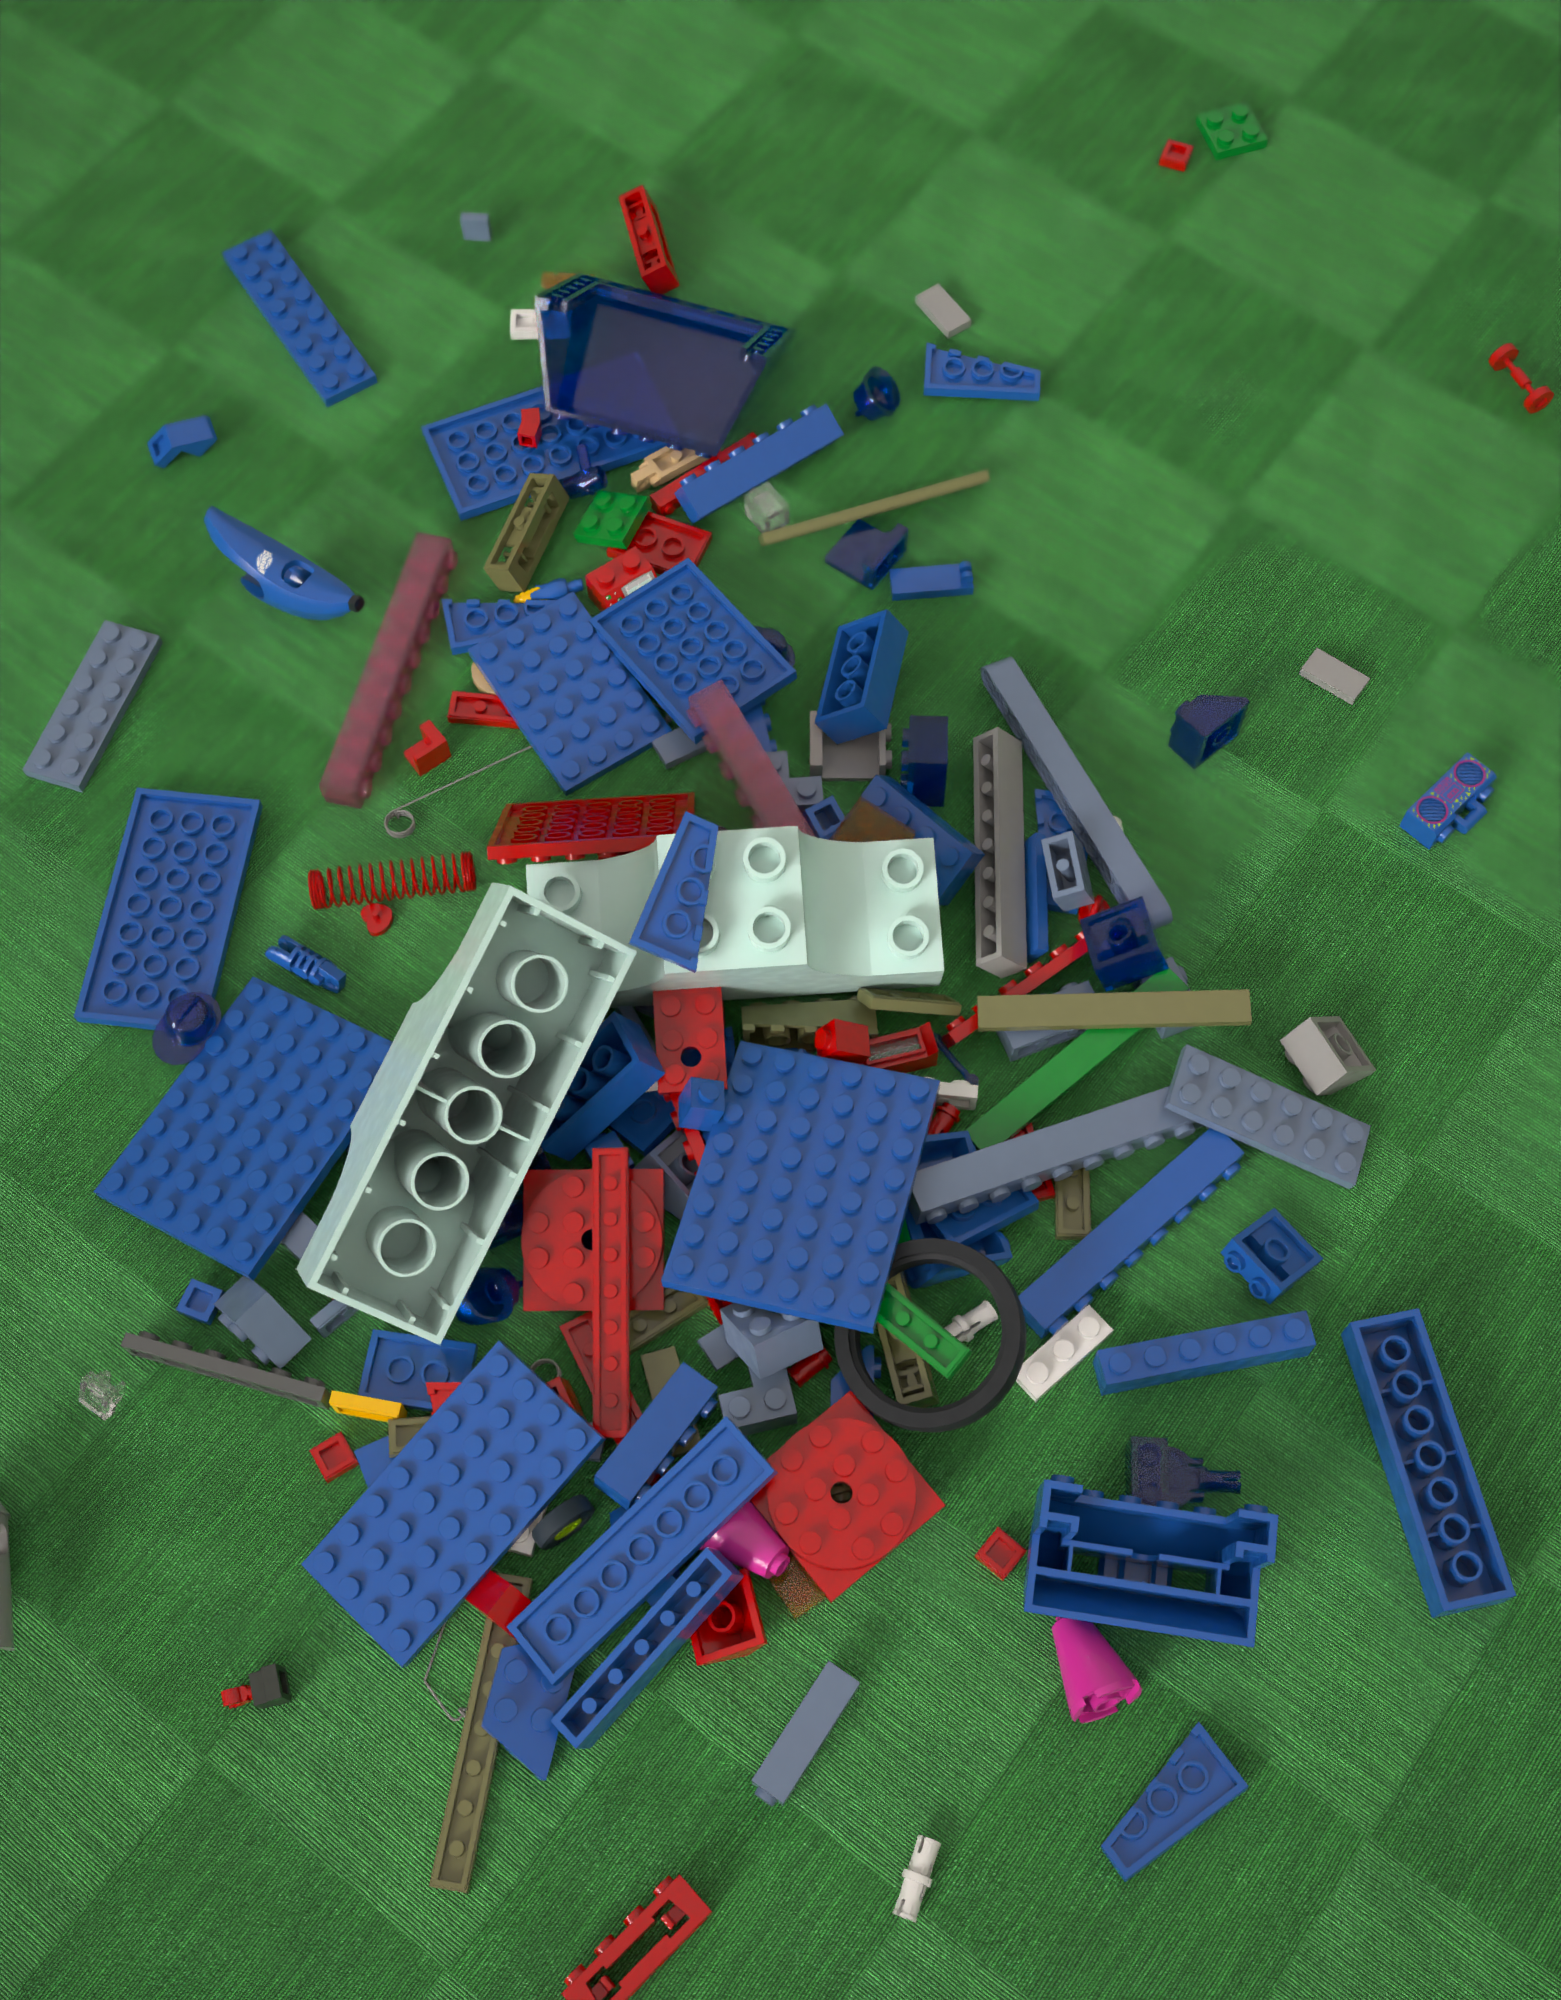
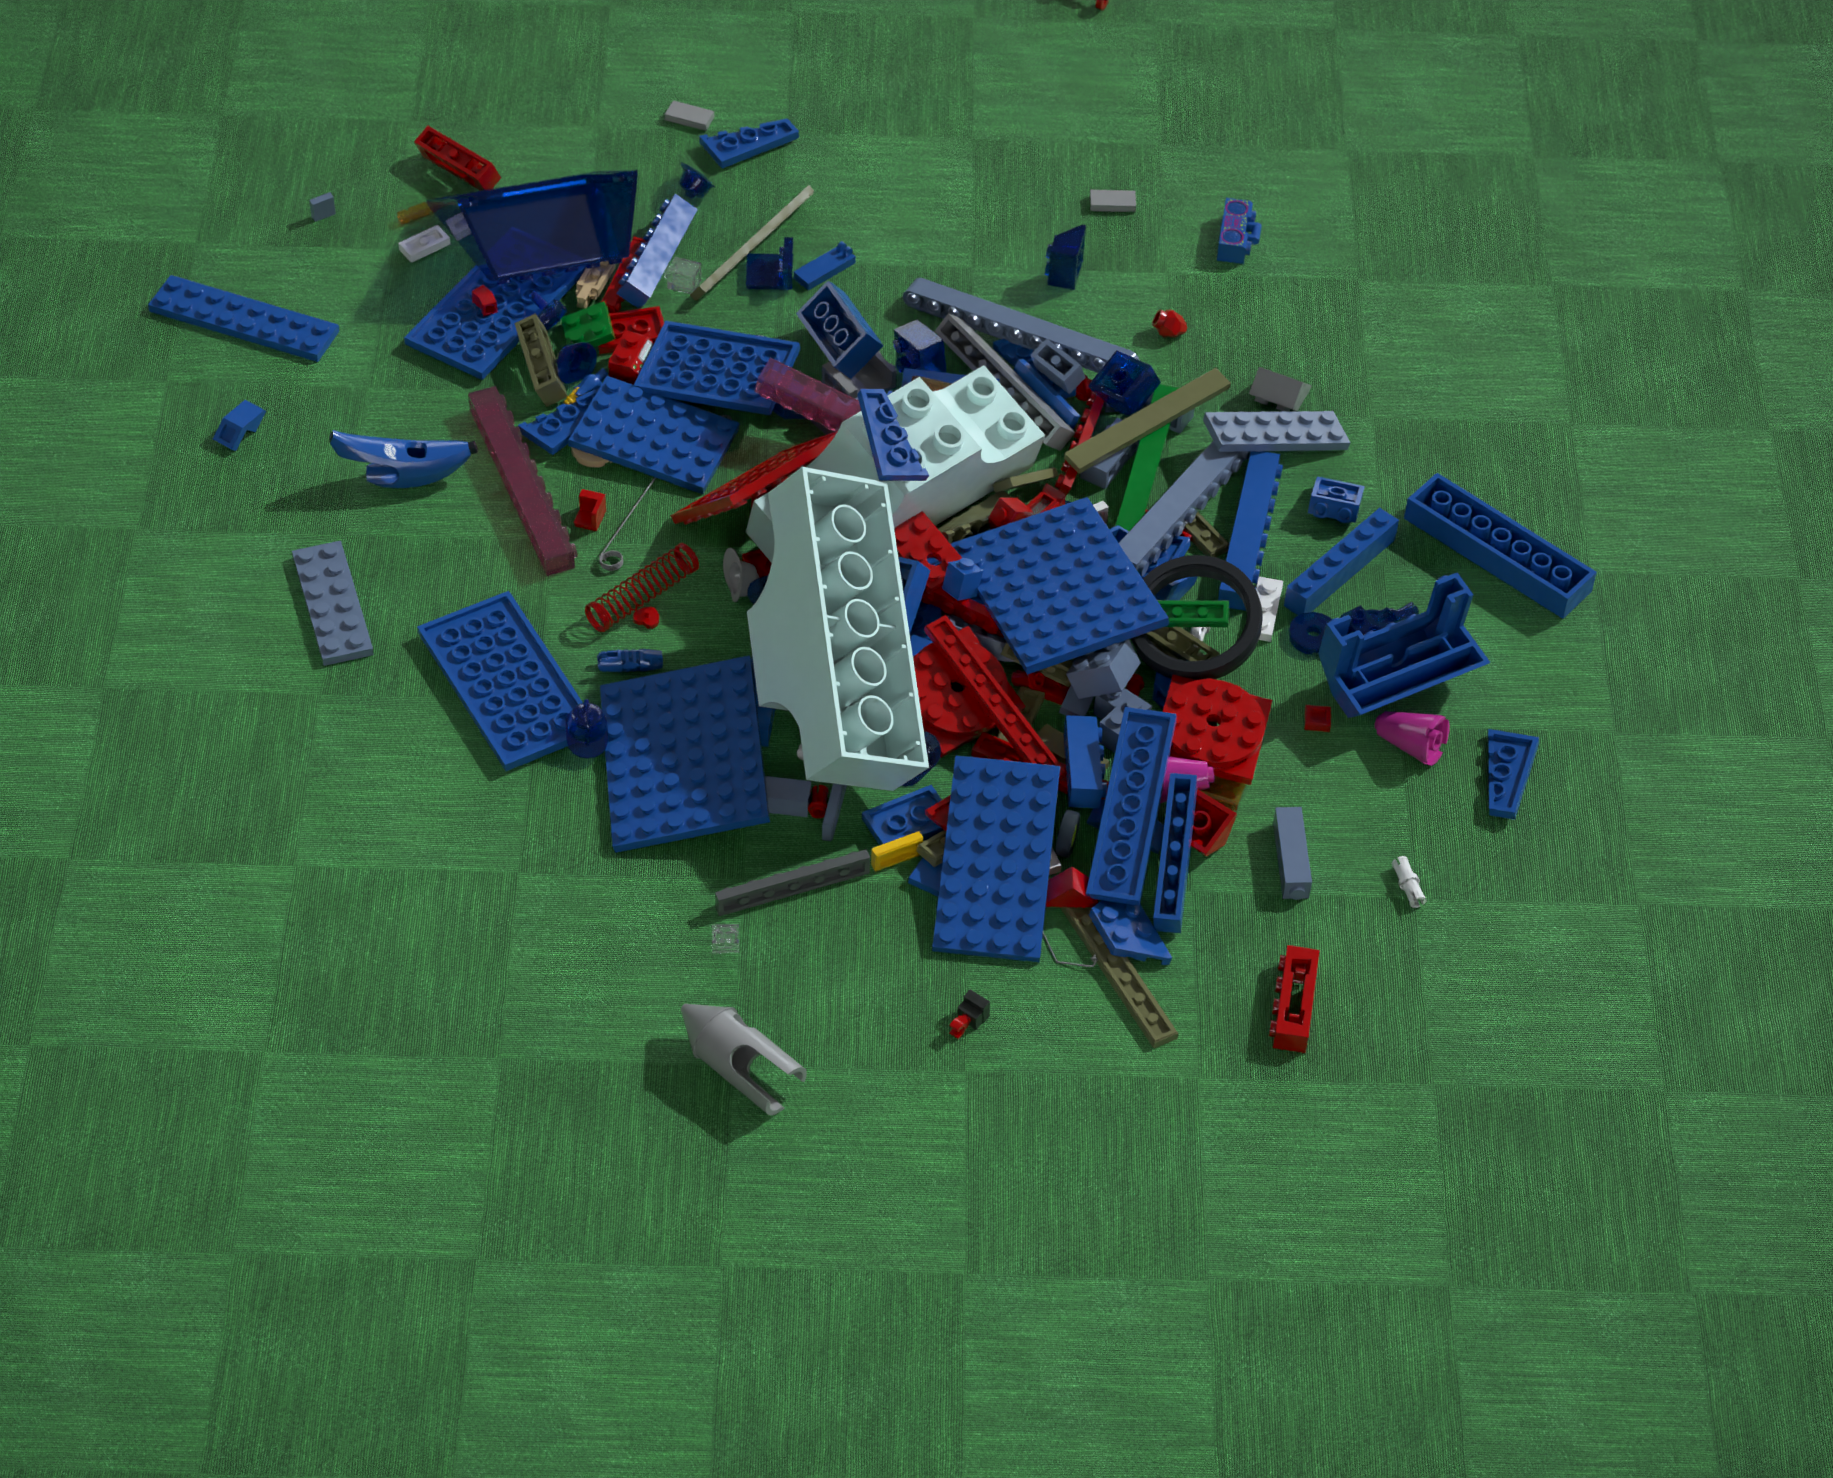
camera: 40 degrees left, 15 degrees down
blue plate [176,1279,225,1326] -> none
sand blue brick [214,1276,312,1369] -> none
red tile [309,1431,359,1483] -> none
red tile [447,691,519,729] -> none
sand blue tile [652,728,722,770] -> none
none -> clear blue piece [556,342,597,384]
none -> red rock [1152,309,1187,338]
none -> clear blue tile [1289,612,1332,655]

